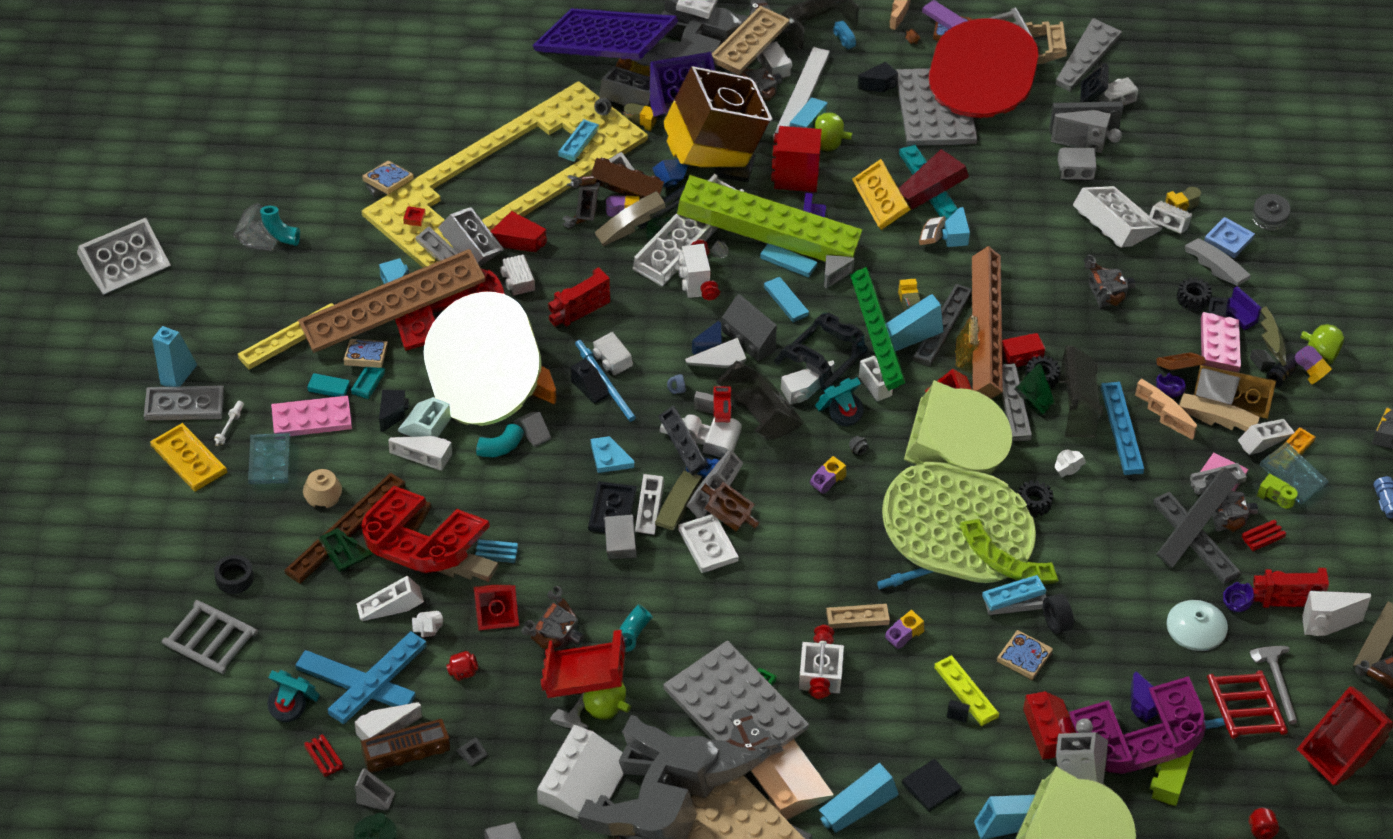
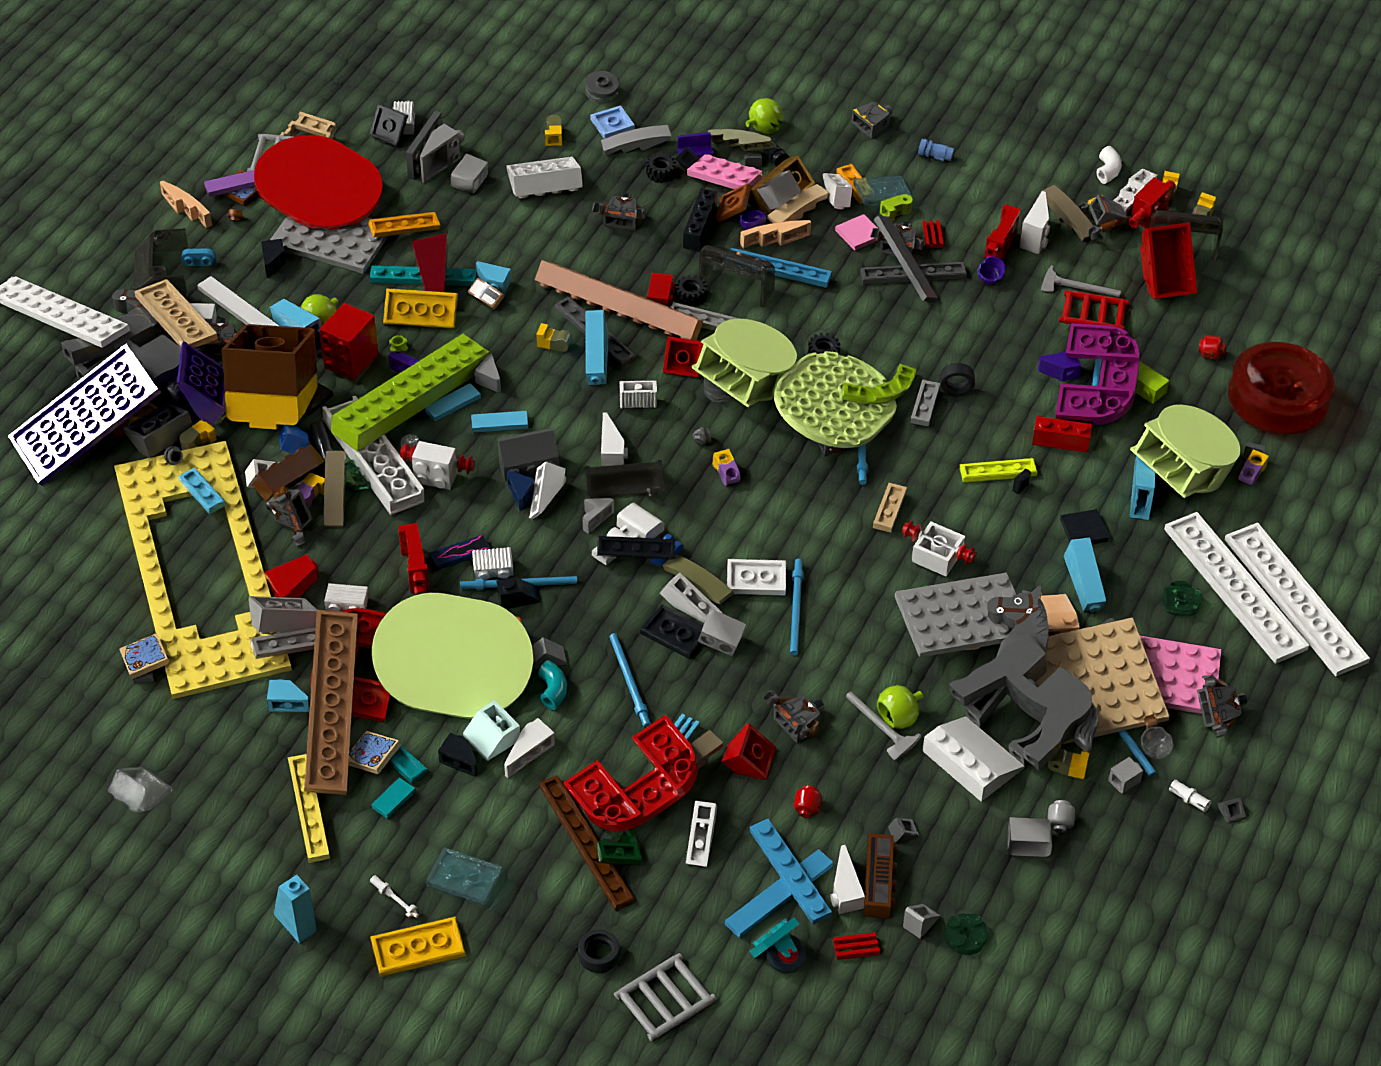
camera: 65 degrees left, 0 degrees up
white slope [77,218,171,295] -> none
light grey tile [144,386,224,421] -> none
teal cylinder [260,206,300,246] -> none
bright pink plate [271,396,352,438] -> none
tan cone [303,469,342,508] -> none
red plate [403,206,426,226] -> none
white piece [412,611,443,637] -> none
red panel [541,629,626,698] -> none
medium azure wing [591,436,634,473] -> none
teal cylinder [619,604,653,652] -> none
sand blue tile [667,374,686,394] -> none
light grey slope [686,450,743,518] -> none
reddish brown plate [701,482,760,531] -> none
red leg [713,387,731,423] -> none
black piece [774,312,868,391] -> none
plate [815,378,864,427] -> none
green plate [850,267,906,391] -> none
leg [885,610,924,649] -> none
clear yellow plate [956,315,980,368] -> none
medium azure tile [982,575,1046,611] -> none
tile [997,630,1053,680] -> none
dark green wing [1014,363,1055,416] -> none
light grey wing [1055,18,1122,91] -> none
white piece [1055,450,1086,478] -> none
light grey slope [1056,719,1108,785] -> none
white brick [1148,201,1192,234] -> none
light aqua dish [1167,600,1228,651] -> none
light grey hinge [1190,463,1247,495] -> none
leg [1295,346,1332,384] -> none
none -> light orange plate [369,212,440,237]
none -> lime plate [389,335,408,352]
none -> tile [429,535,490,570]
none -> dark azure bar [609,633,651,728]
none -> black brick [683,188,718,251]
none -> dark azure bar [790,559,804,656]

